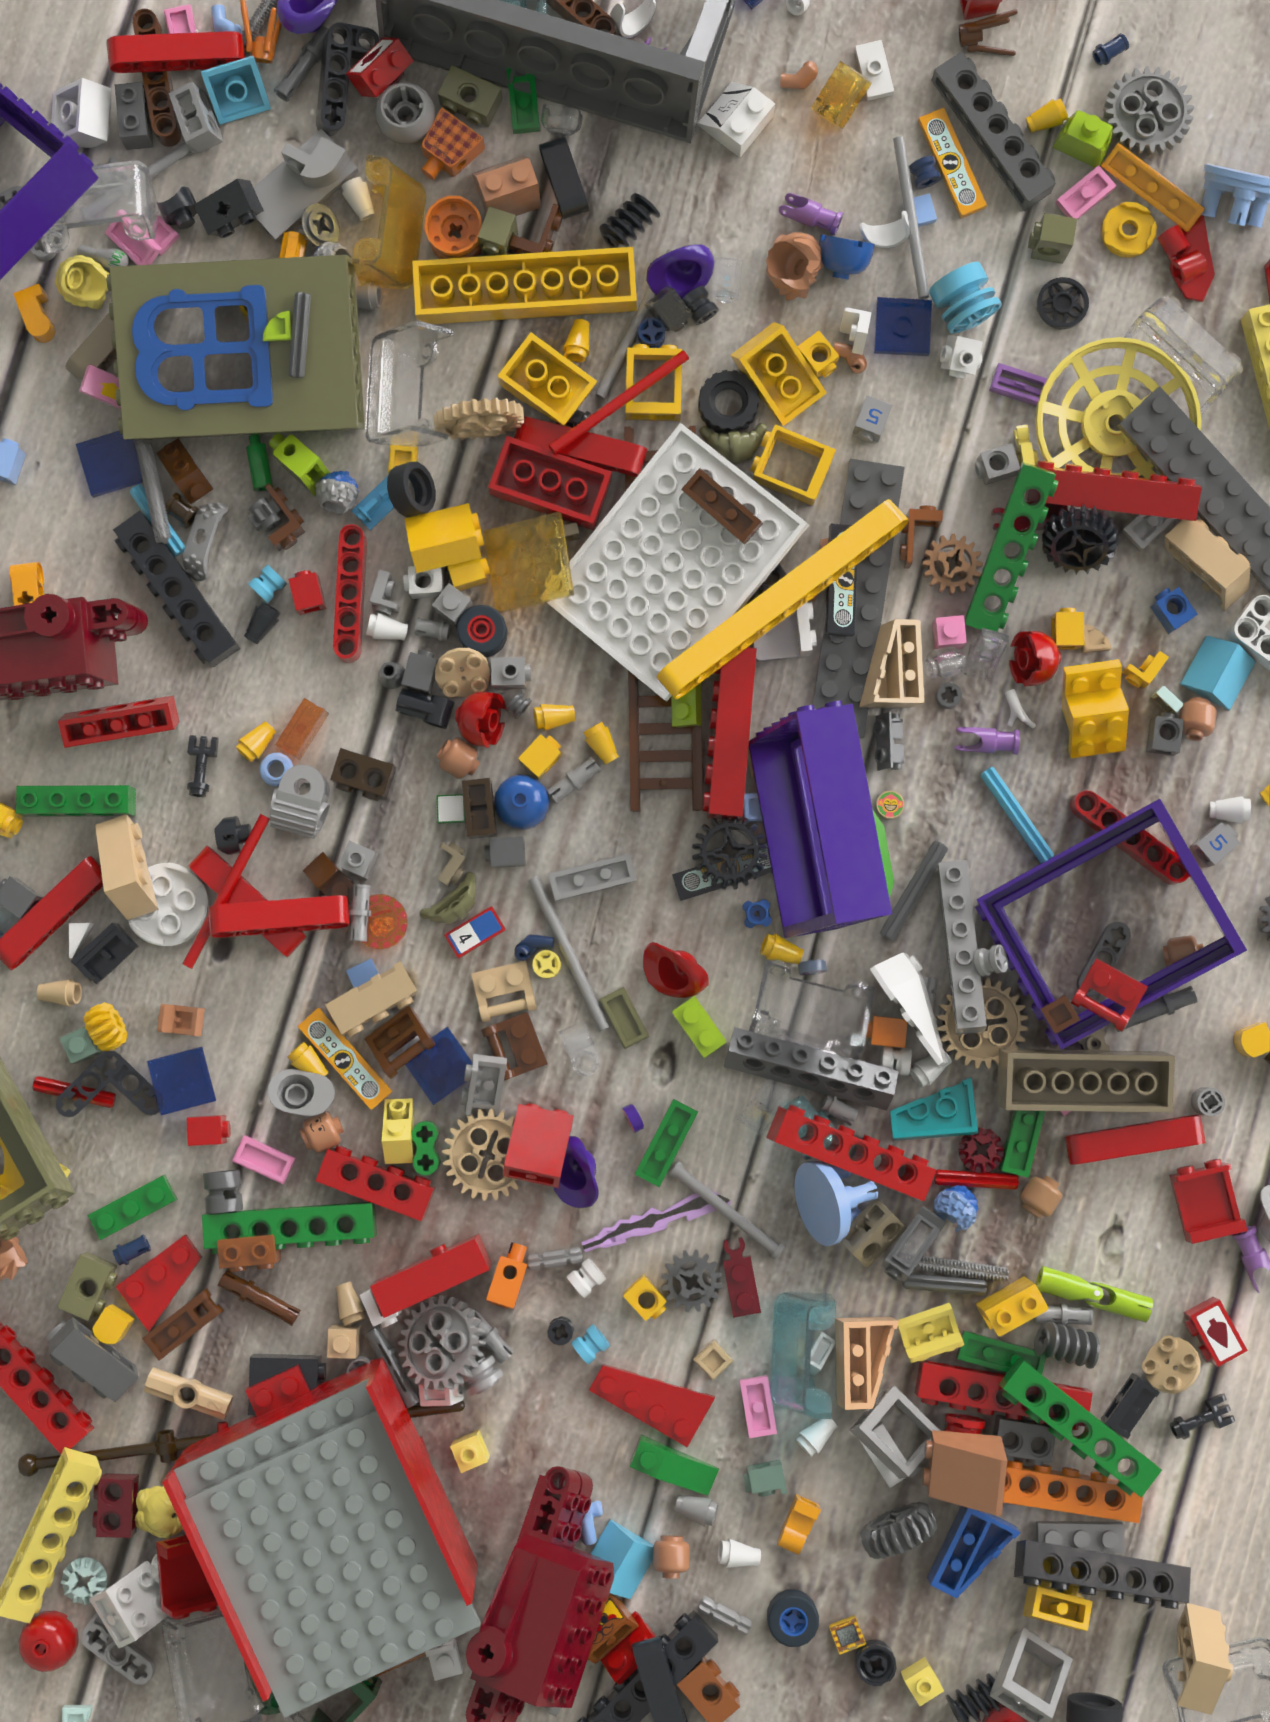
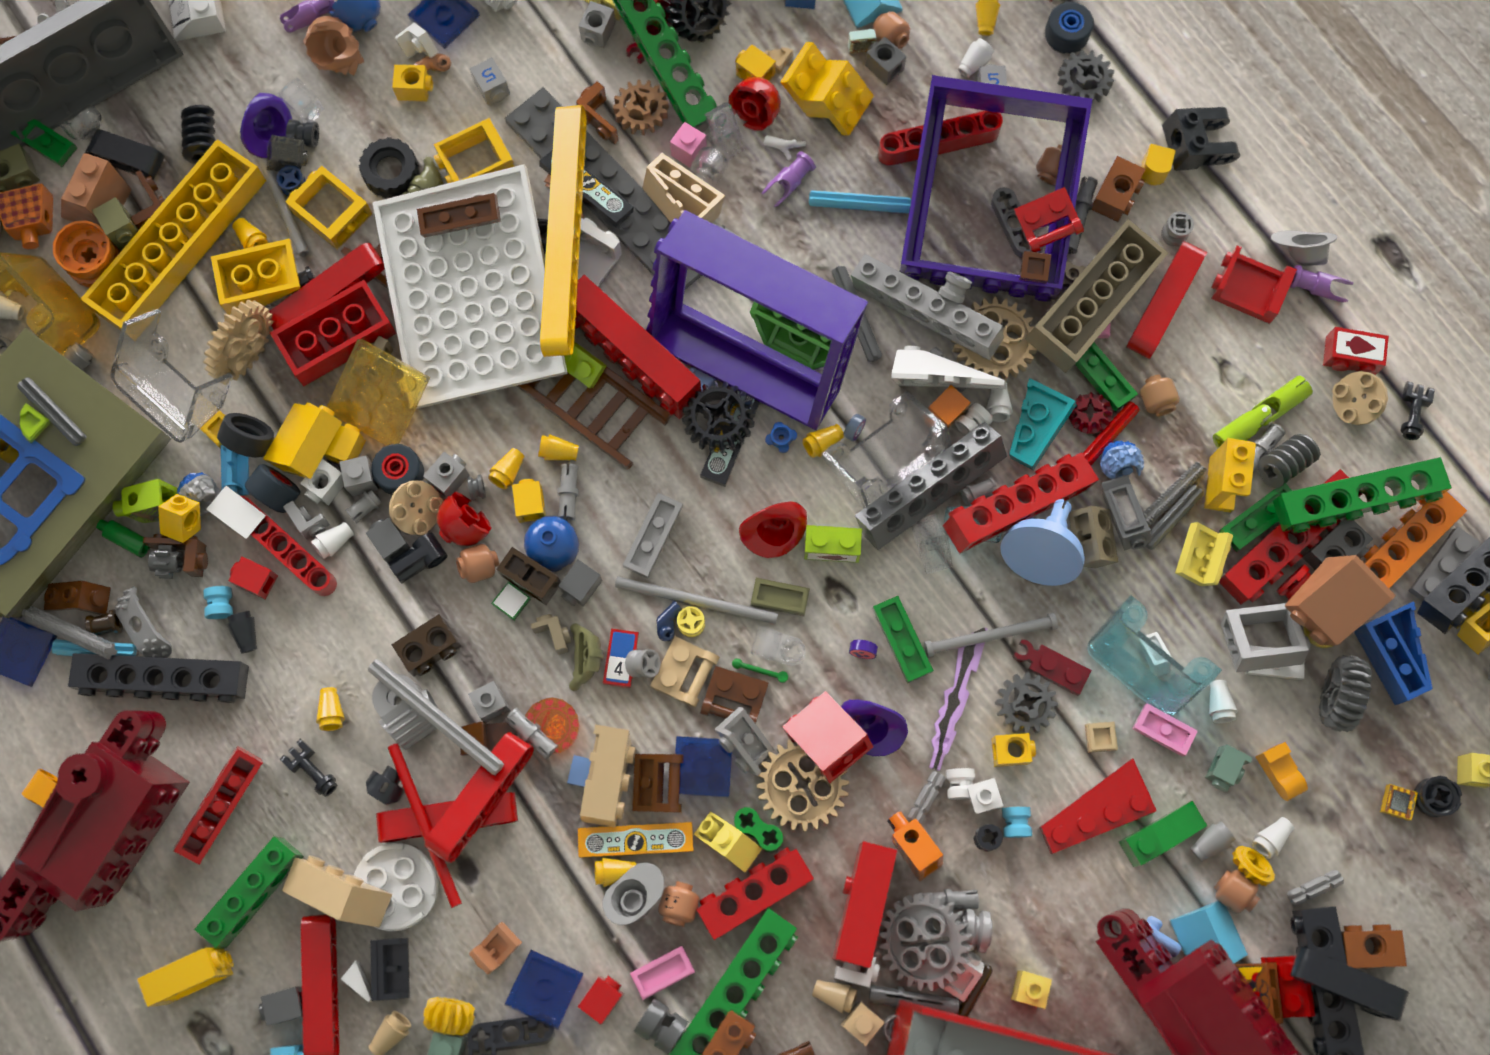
camera: 55 degrees left, 10 degrees down
light blue piece [259,752,293,787] -> none
clear orange panel [275,698,329,760] -> none
dark grey cone [379,662,405,689] -> none
red piece [549,350,689,454] -> none
yellow slope [730,322,827,426] -> none
black wheel [767,1589,819,1647] -> none
light nougat wedge [835,1316,899,1410] -> none
dark grey bush [935,683,962,709] -> none
black hinge [1101,1373,1160,1439] -> none
yellow bracket [1122,651,1169,688] -> none
none -> yellow brick [158,494,201,543]
none -> white sticker [207,486,266,539]
none -> black wheel [245,464,300,513]
none -> light grey axle [368,659,504,775]
none -> light grey wheel [625,649,661,678]
none -> green hinge [732,658,788,683]
none -> white bracket [967,778,1003,814]
none -> dark orange brick [1092,156,1146,222]
none -> yellow gear [1232,846,1275,887]

